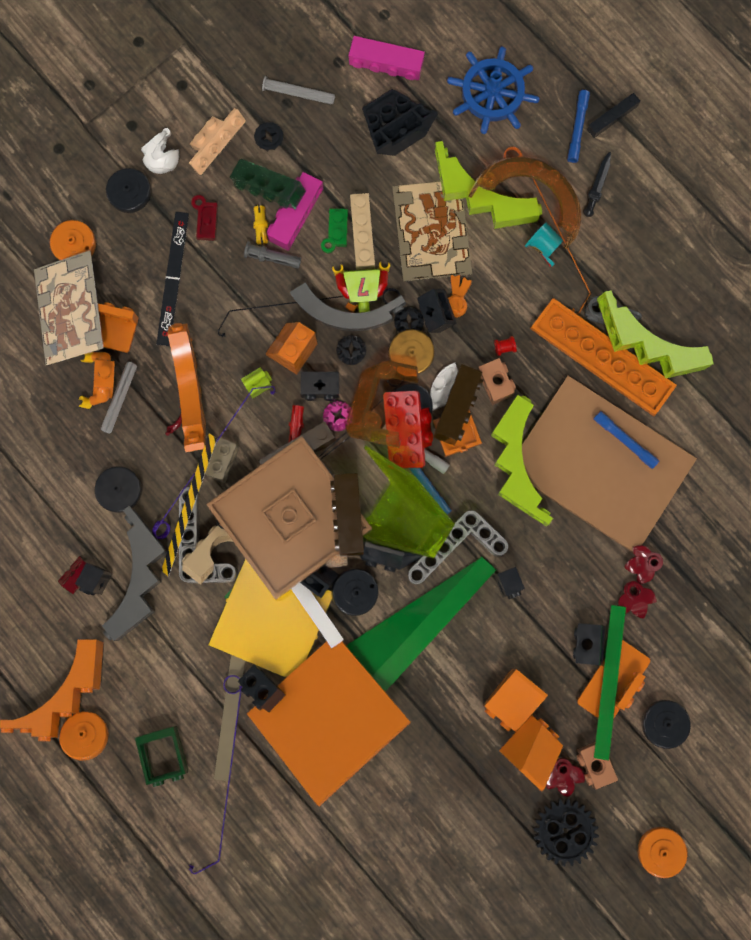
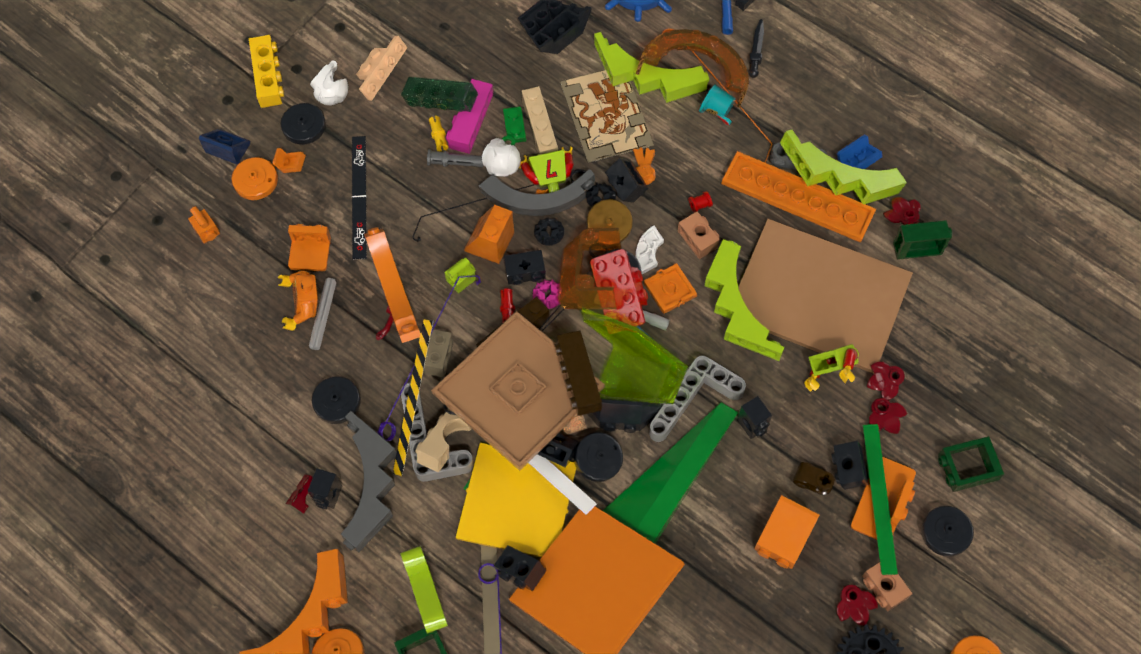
camera: 10 degrees left, 15 degrees down
sticker [34,250,103,365] -> none
dark red hinge [191,195,218,241] -> none
black gear [254,122,284,152] -> none
light grey axle [262,76,335,104] -> none
dark brown brick [433,364,484,446] -> none
orange slope [499,715,563,791] -> none
blue piece [593,411,659,469] -> none
none -> orange brick [188,206,220,243]
none -> dark blue slope [199,129,251,165]
none -> yellow brick [249,35,284,108]
none -> orange bracket [273,148,306,173]
none -> lime beam [400,546,448,633]
none -> white helmet [482,138,521,177]
none -> dark brown piece [793,462,835,495]
none -> torso [804,344,859,392]
none -> blue bracket [837,134,882,169]
none -> dark red plate [883,197,921,225]
none -> dark green window [893,220,952,260]
none -> dark green window [938,436,1004,492]

